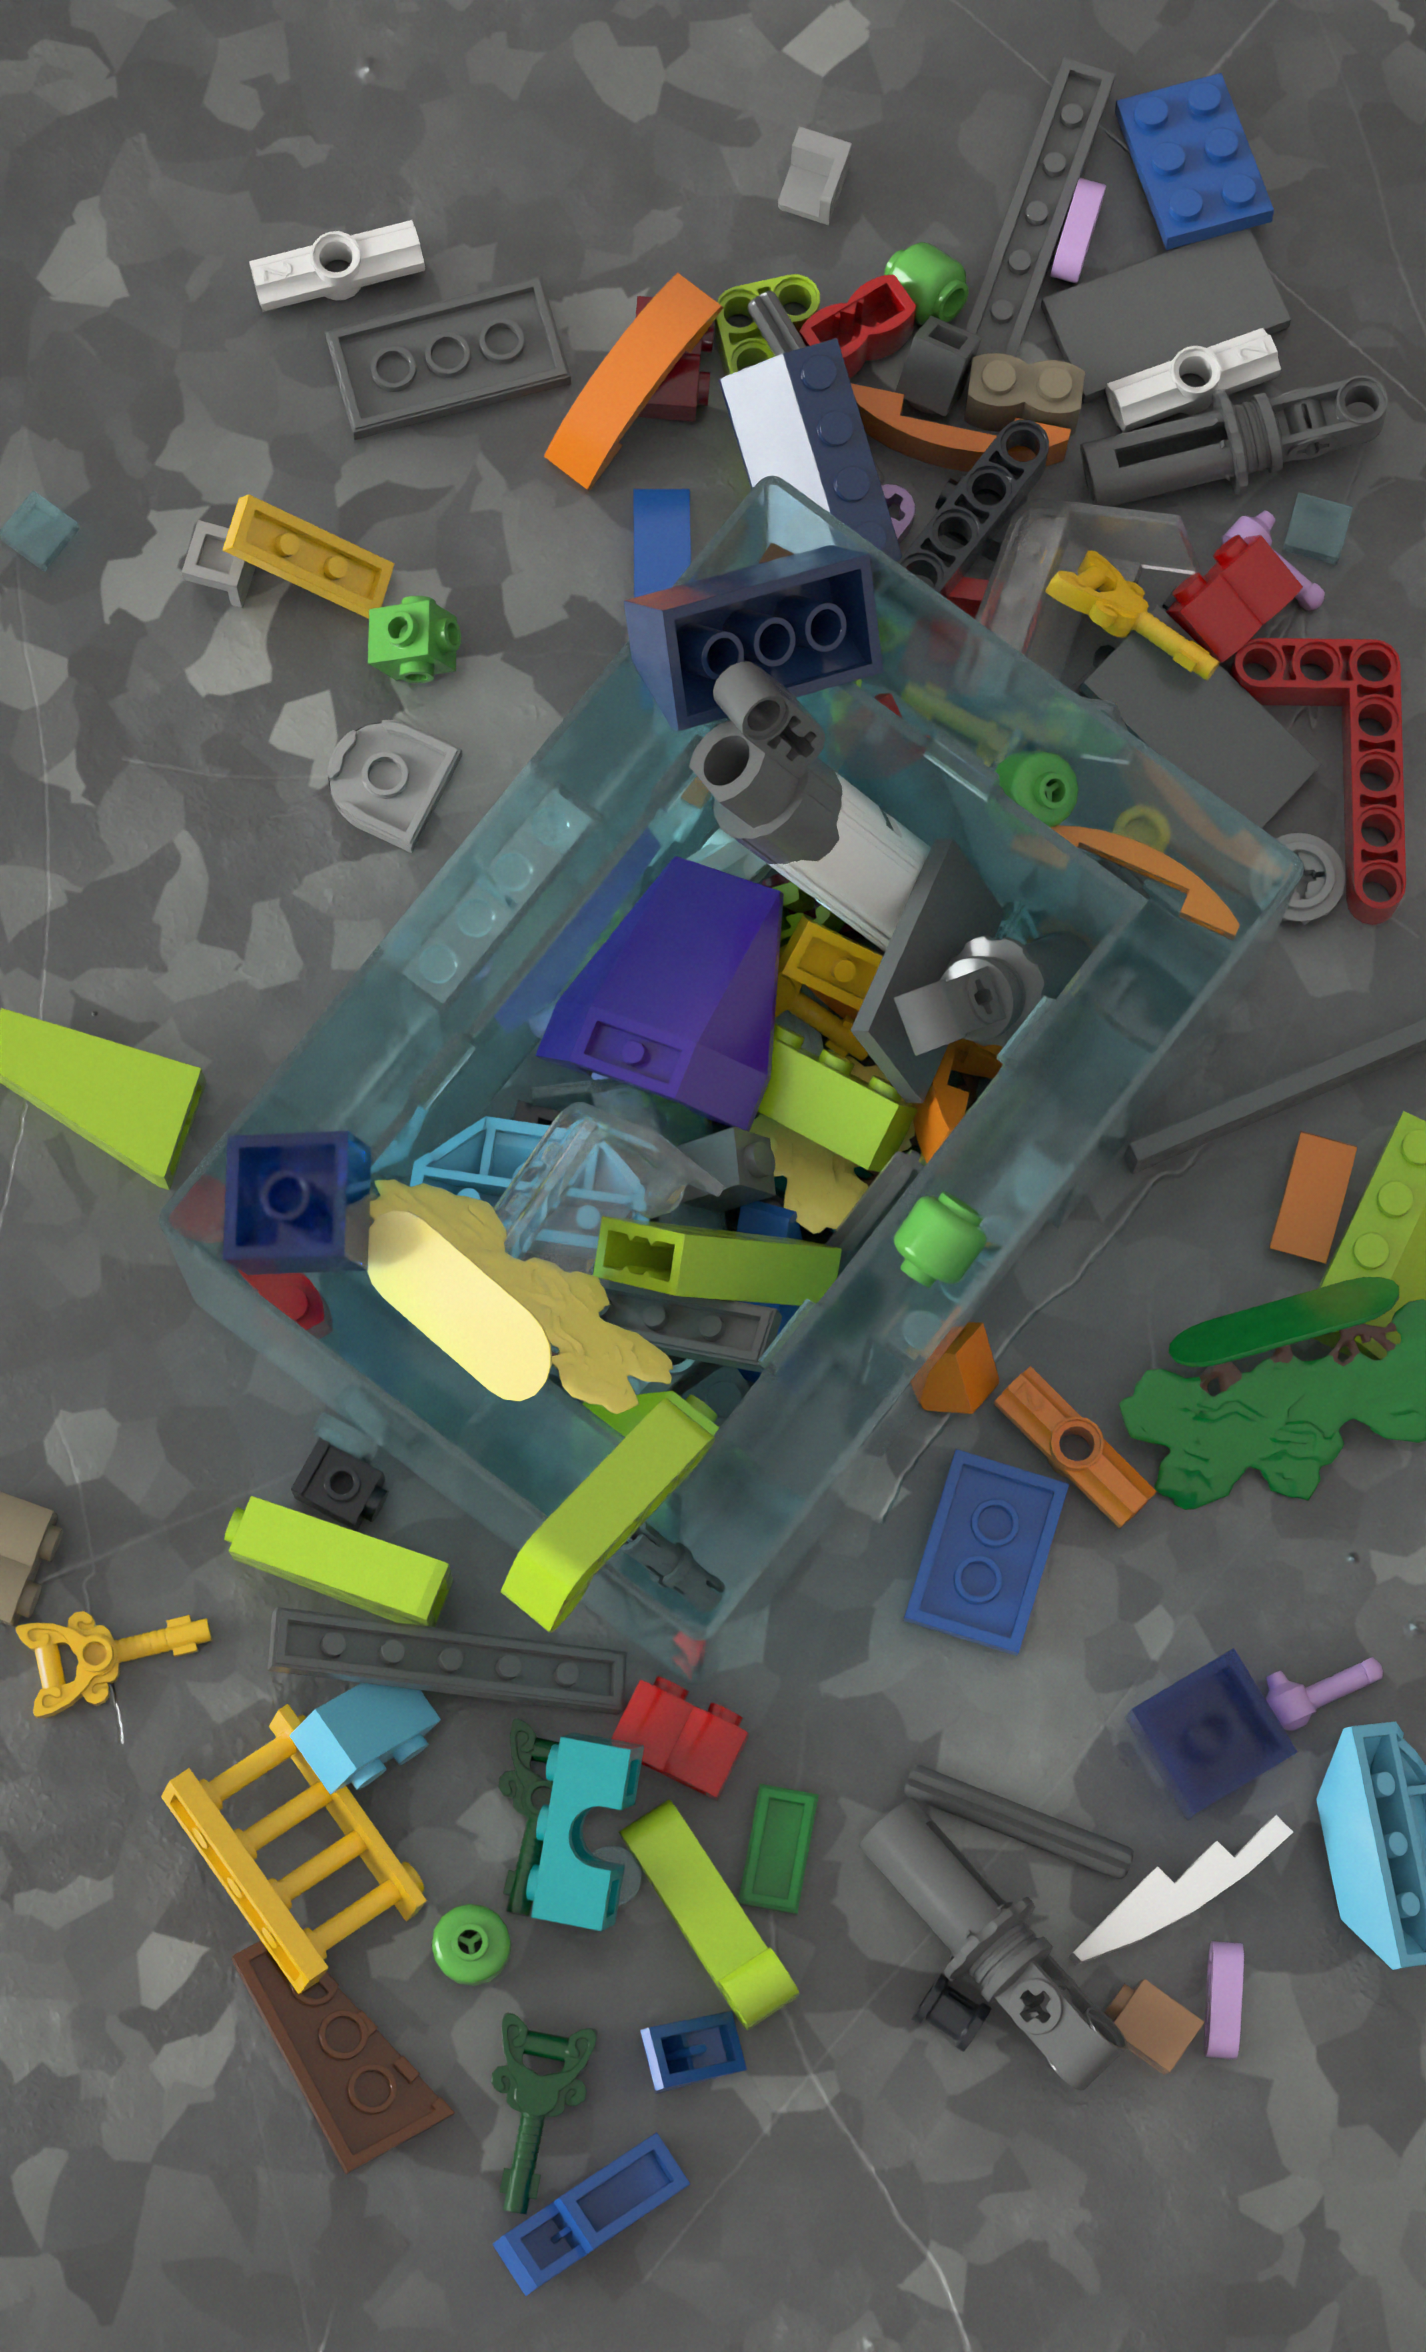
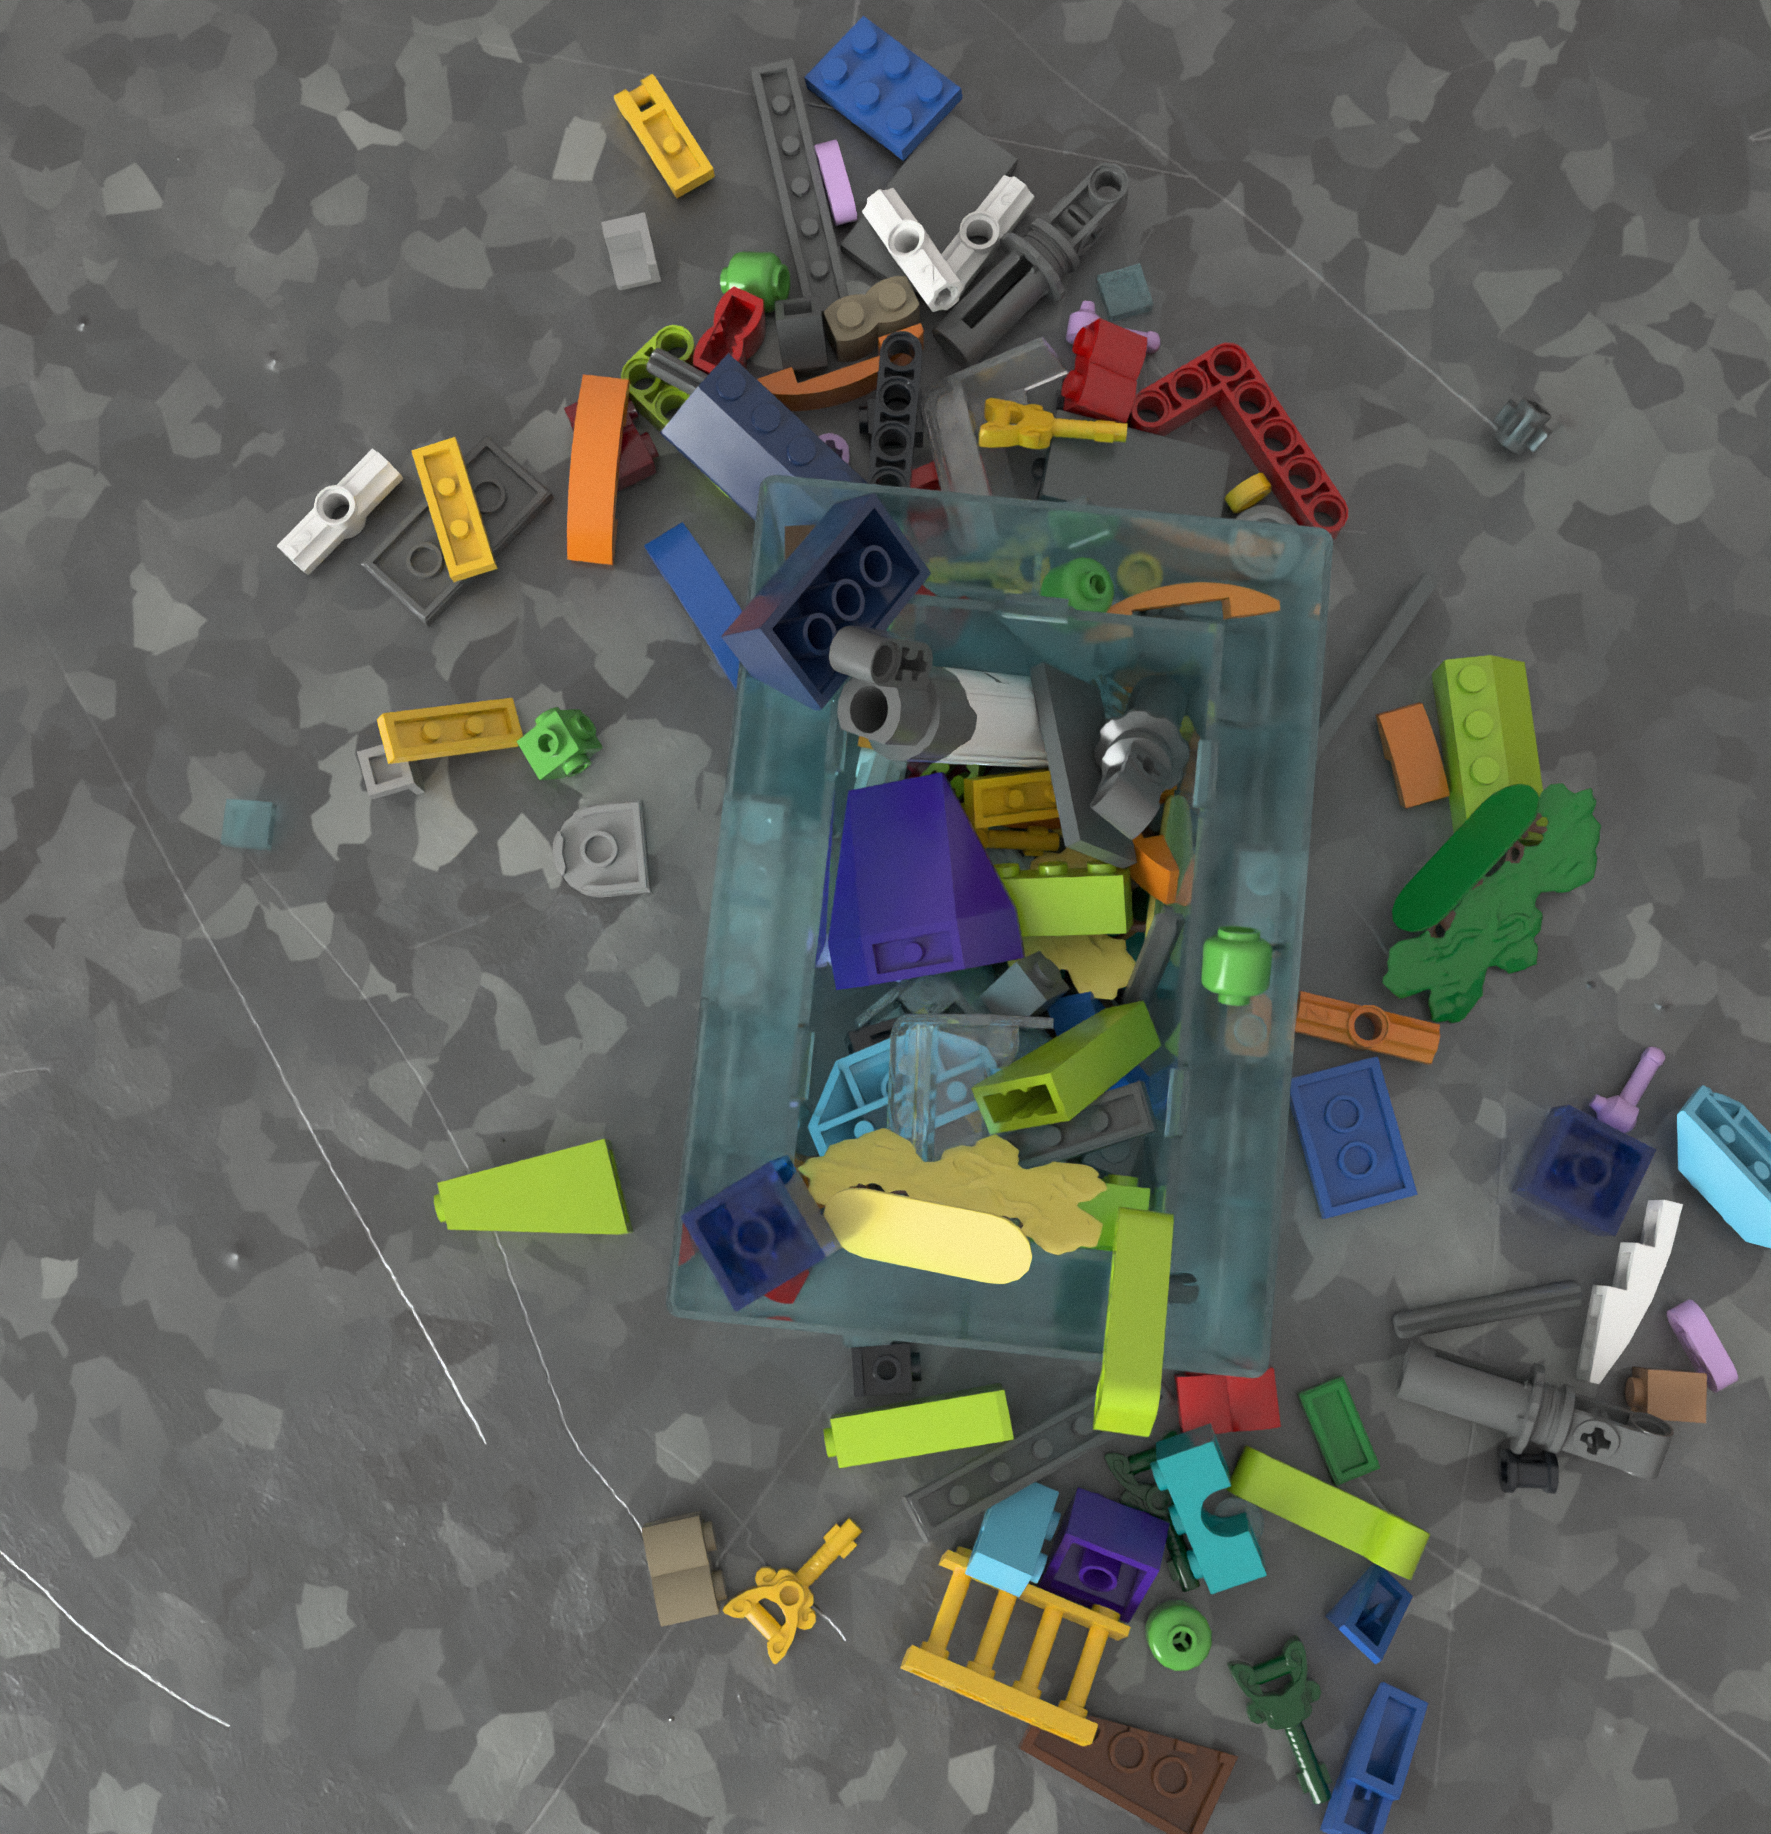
camera: 25 degrees left, 5 degrees up
none -> yellow plate [411,437,498,582]
none -> yellow plate [614,74,715,198]
none -> white piece [862,188,965,312]
none -> dark purple slope [1038,1487,1170,1623]
none -> yellow tile [1224,473,1272,514]

